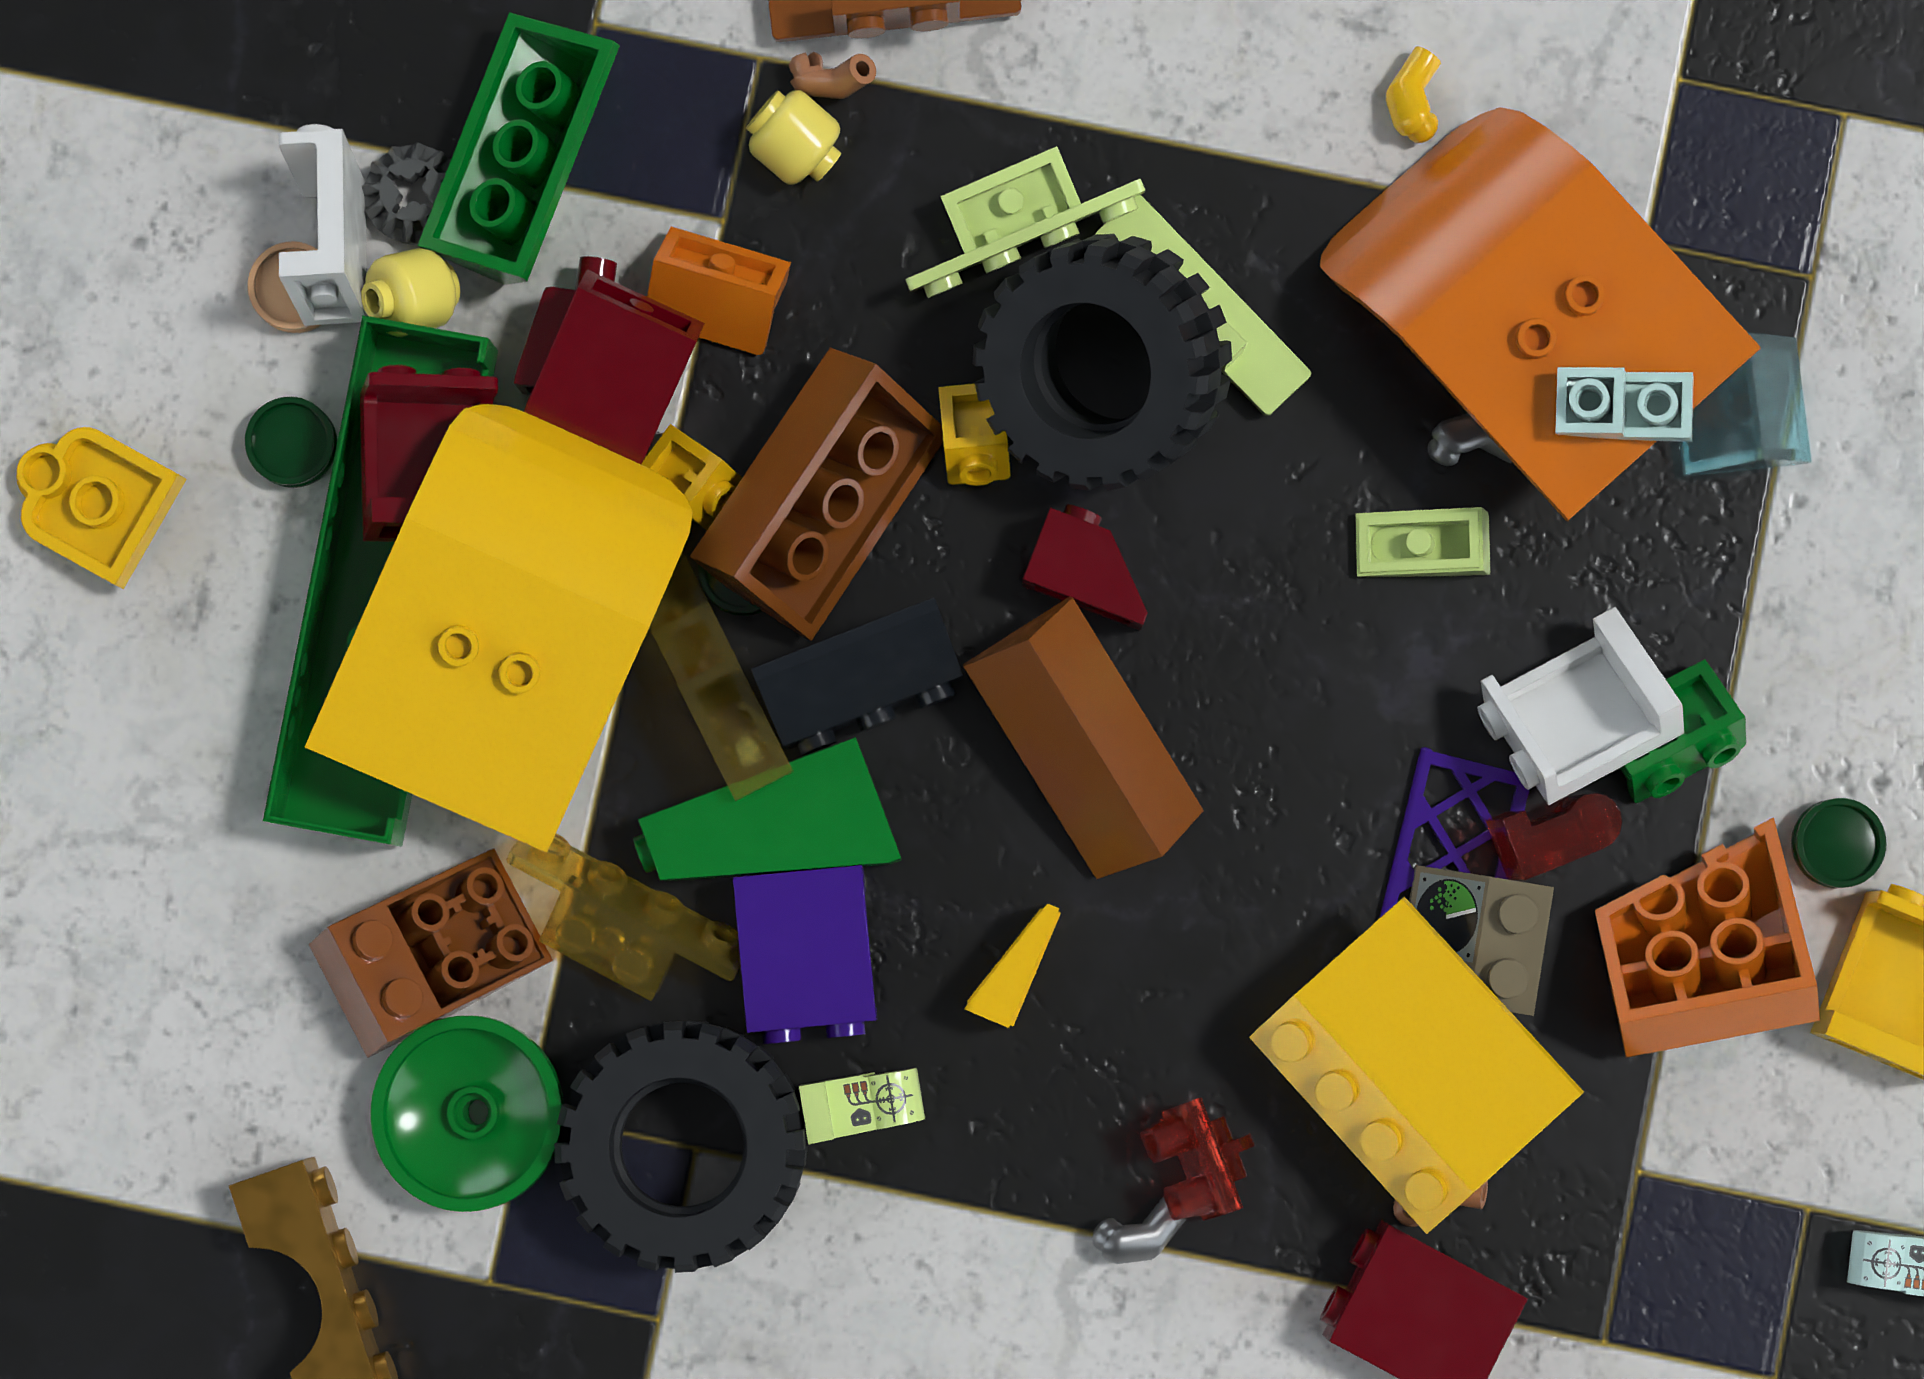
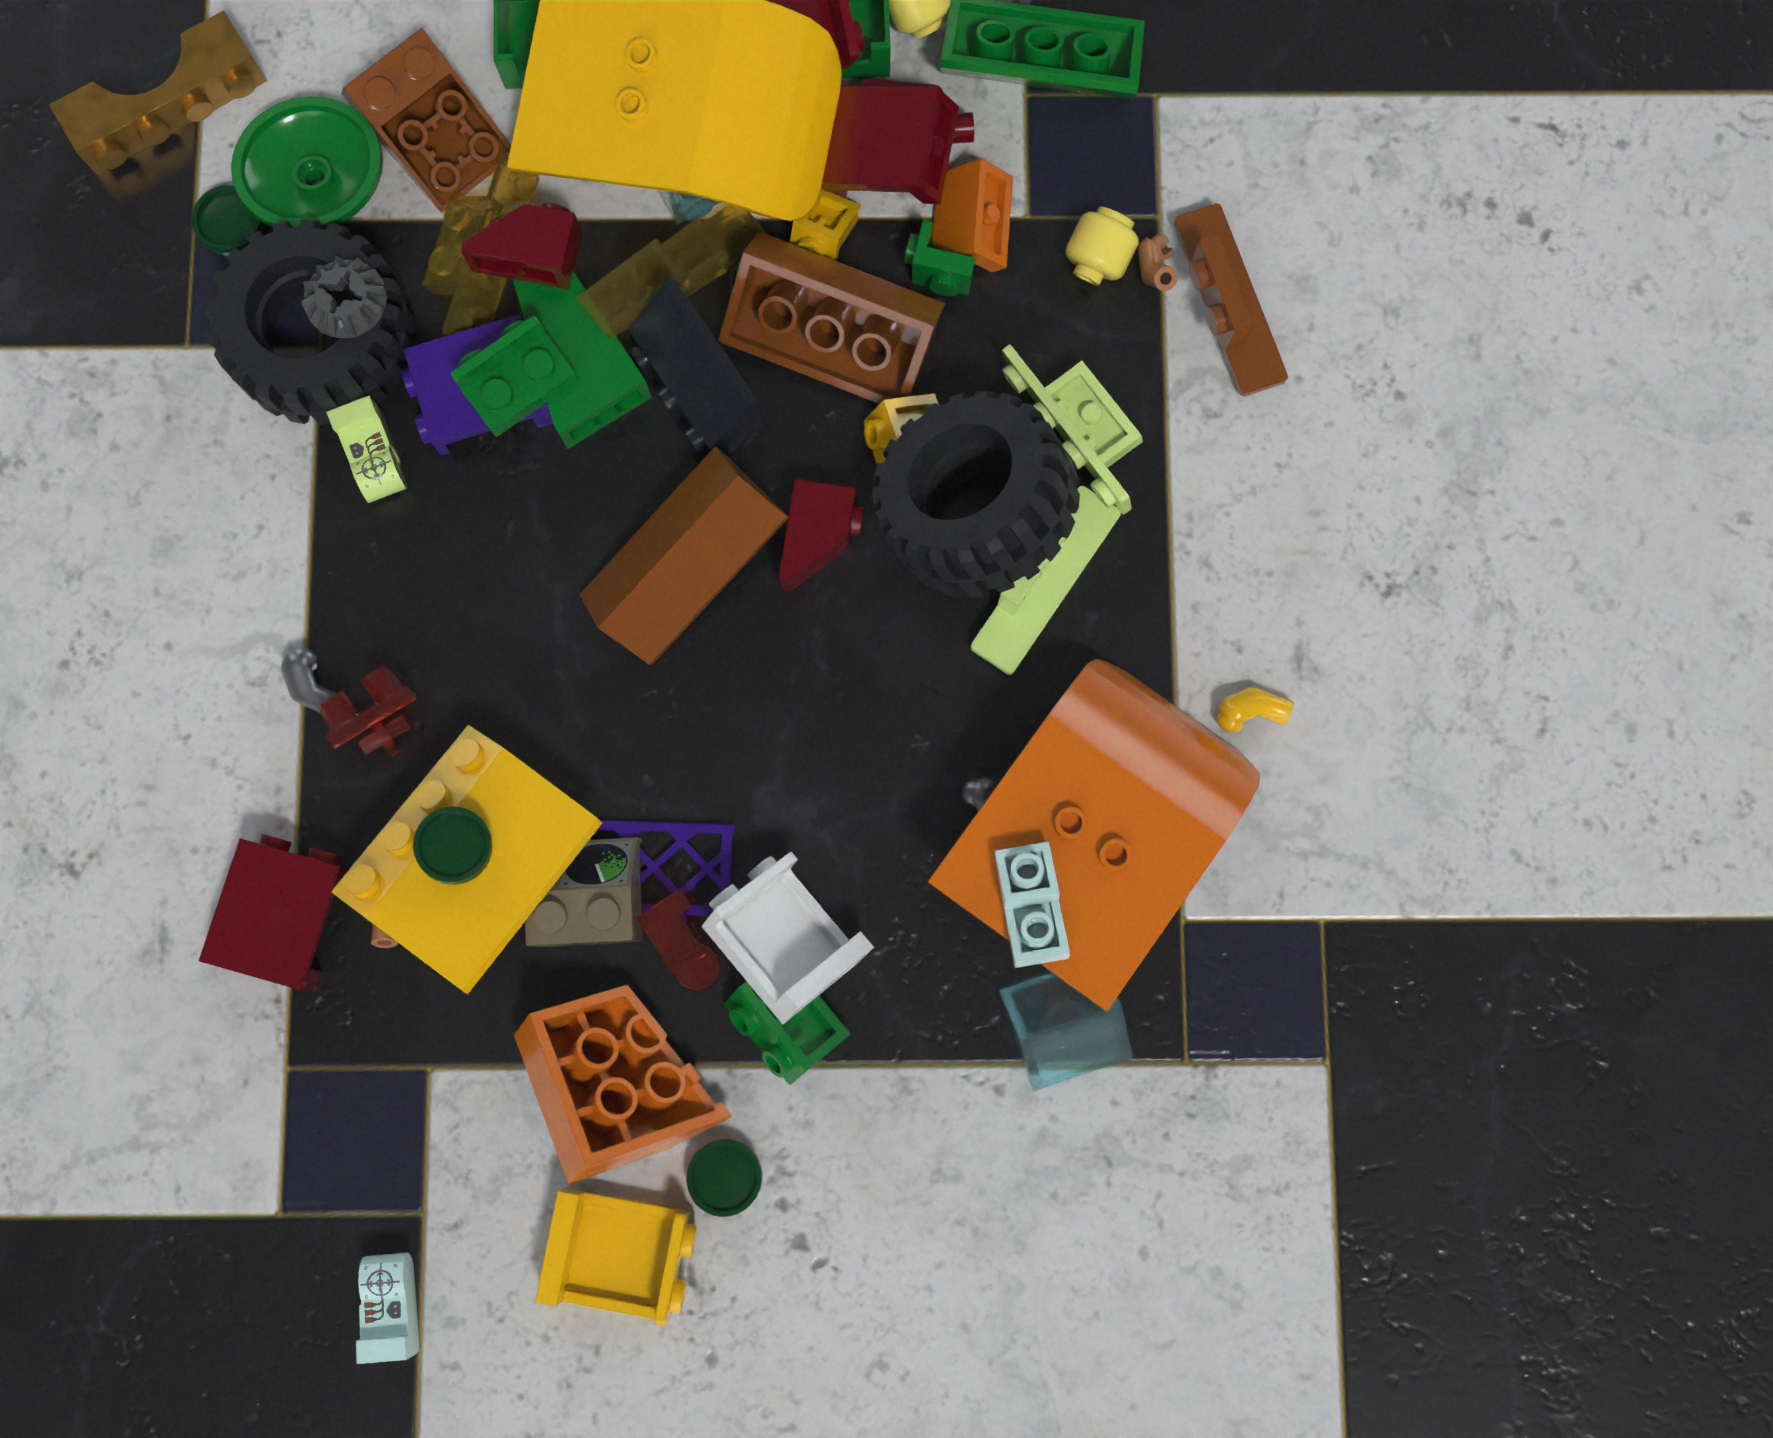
camera: 75 degrees right, 5 degrees down
yellow slope [964,903,1061,1028] -> none
yellowish green slope [1356,507,1490,577] -> none
none -> dark green piece [192,185,267,257]
none -> dark grey gear [301,256,387,338]
none -> dark green piece [413,806,493,885]
none -> green bracket [451,316,579,437]
none -> dark red slope [460,203,583,290]
none -> green bracket [905,219,975,296]

